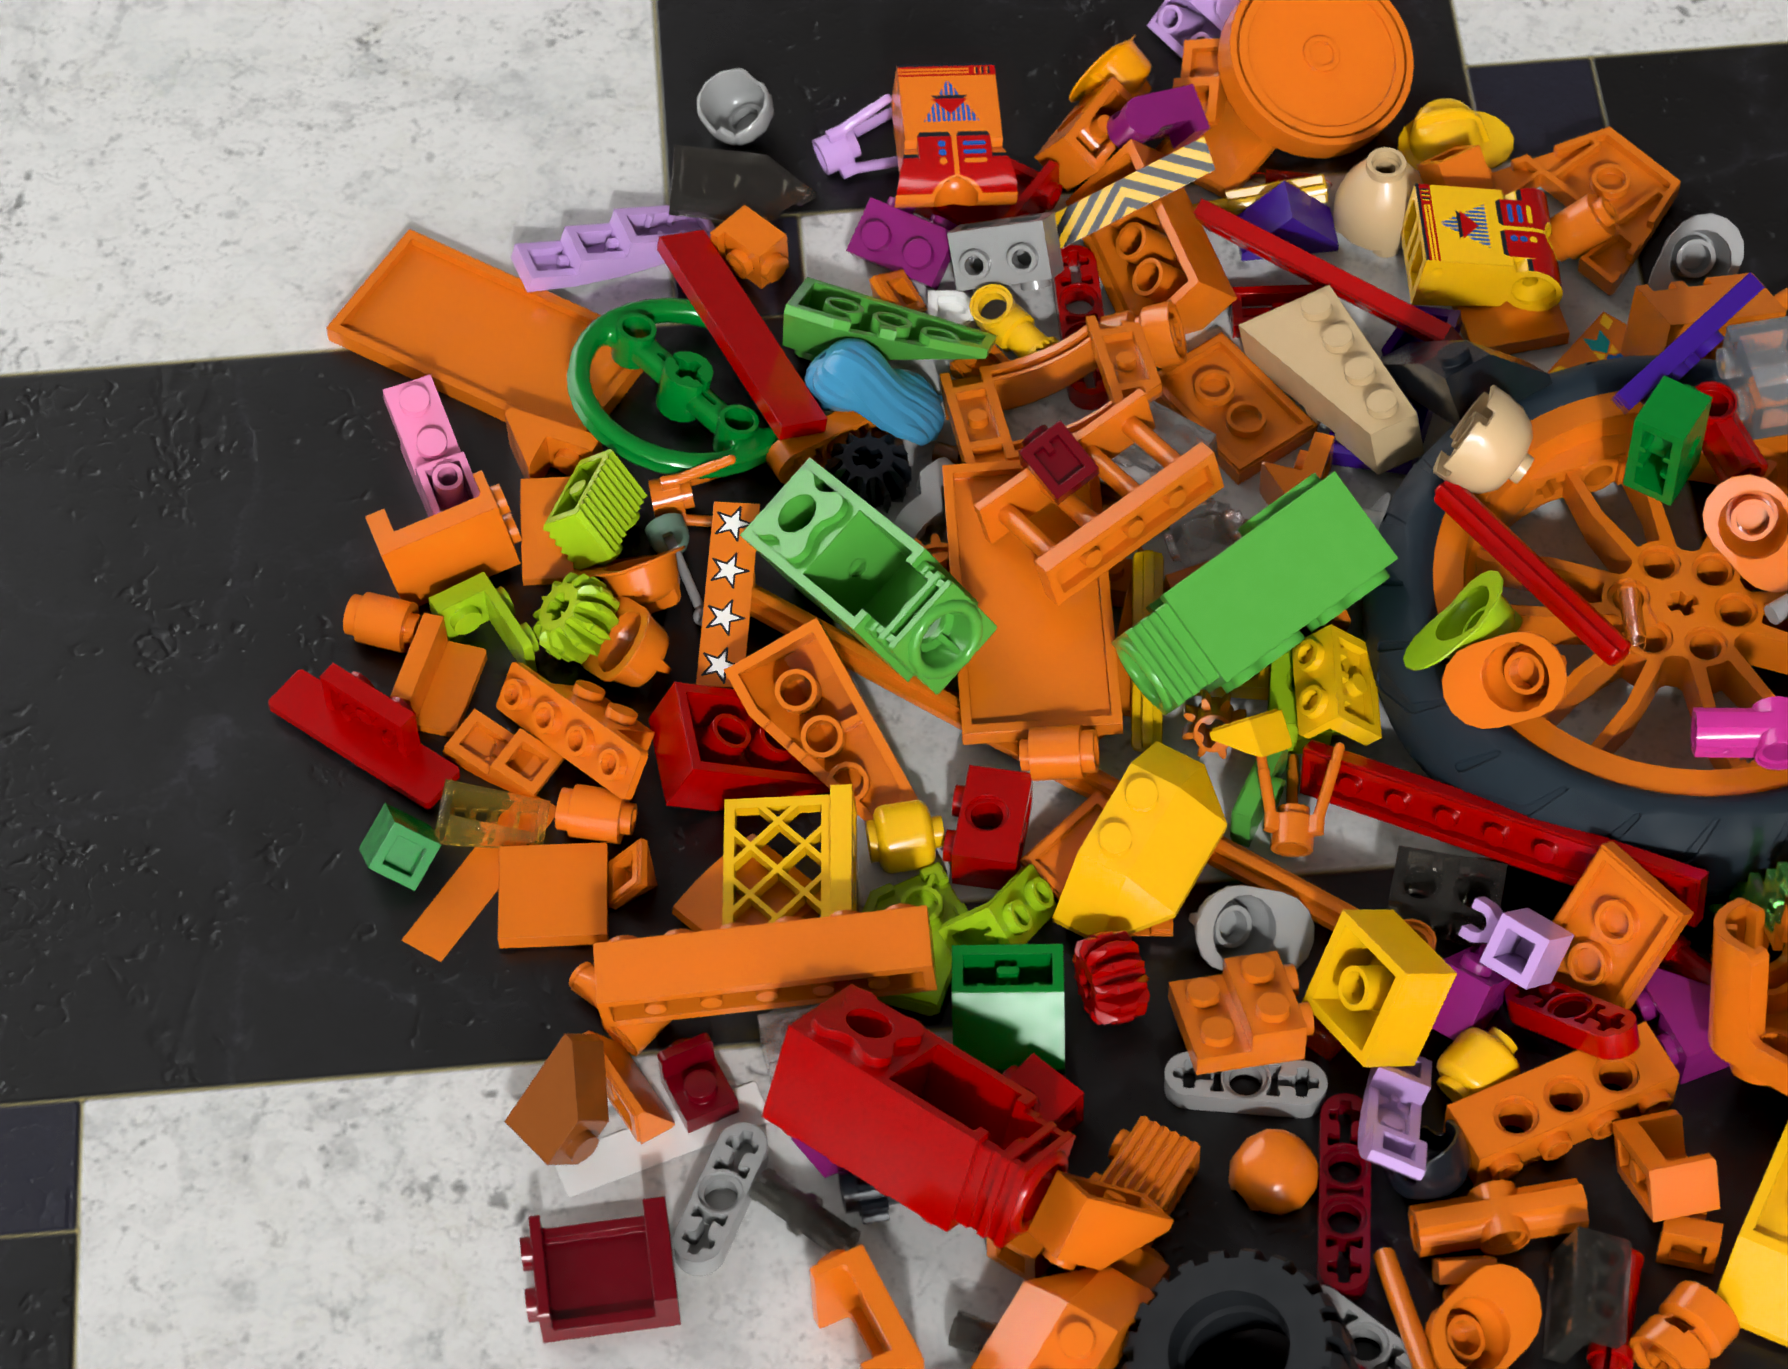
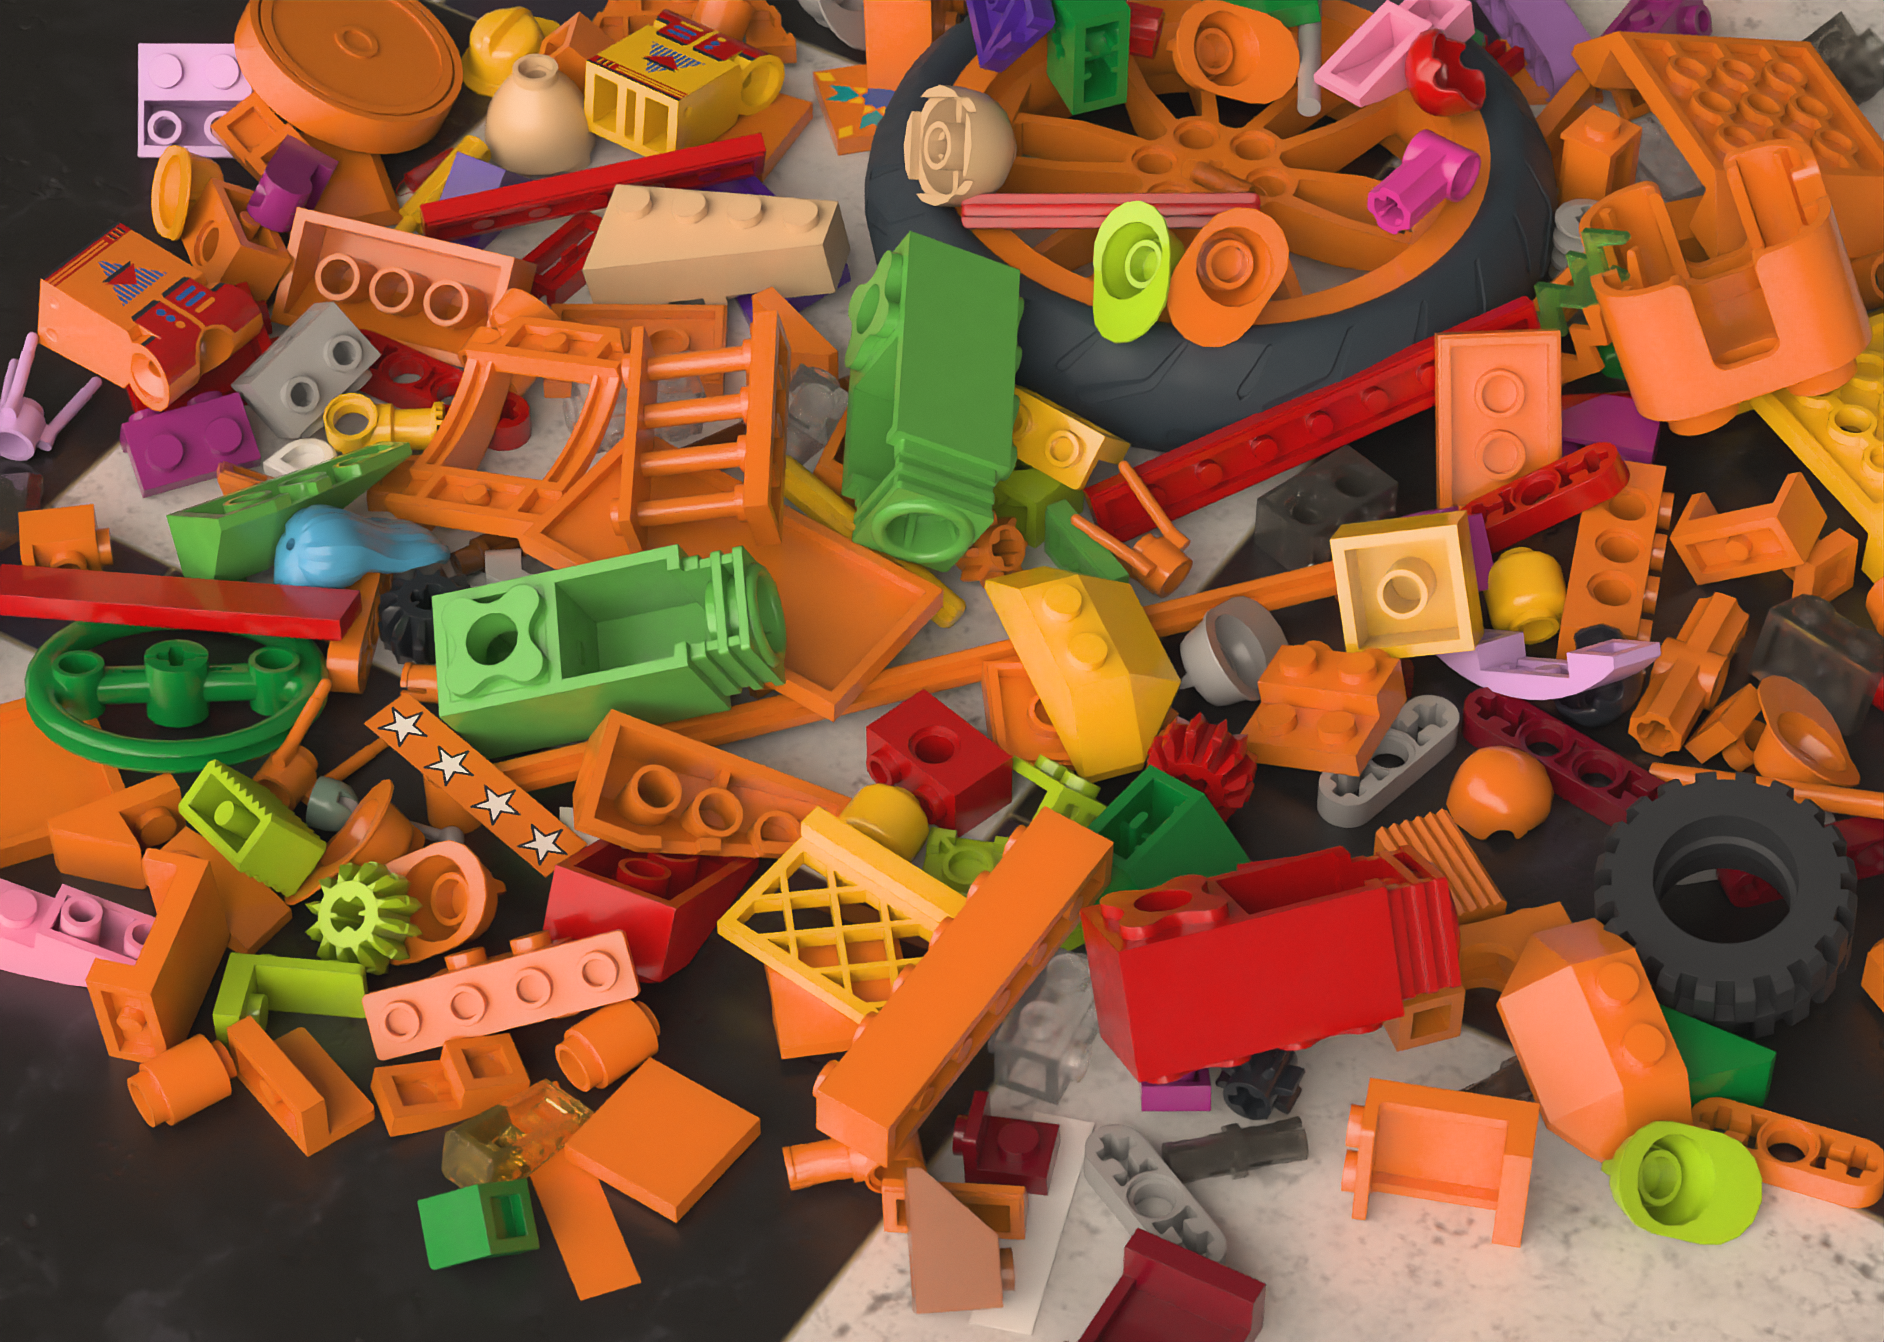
camera: 55 degrees left, 10 degrees down
red bracket [268,663,461,809] -> none
orange slope [608,838,658,910] -> none
dark red bracket [1018,420,1100,505] -> none
orange brick [1019,725,1100,781] -> none
orange slope [1027,1171,1174,1270] -> none
sticker [1055,137,1216,249] -> none
yellow slope [1209,708,1292,757] -> none
black wedge [1380,340,1552,426] -> none
lavender brick [1458,896,1574,989] -> none

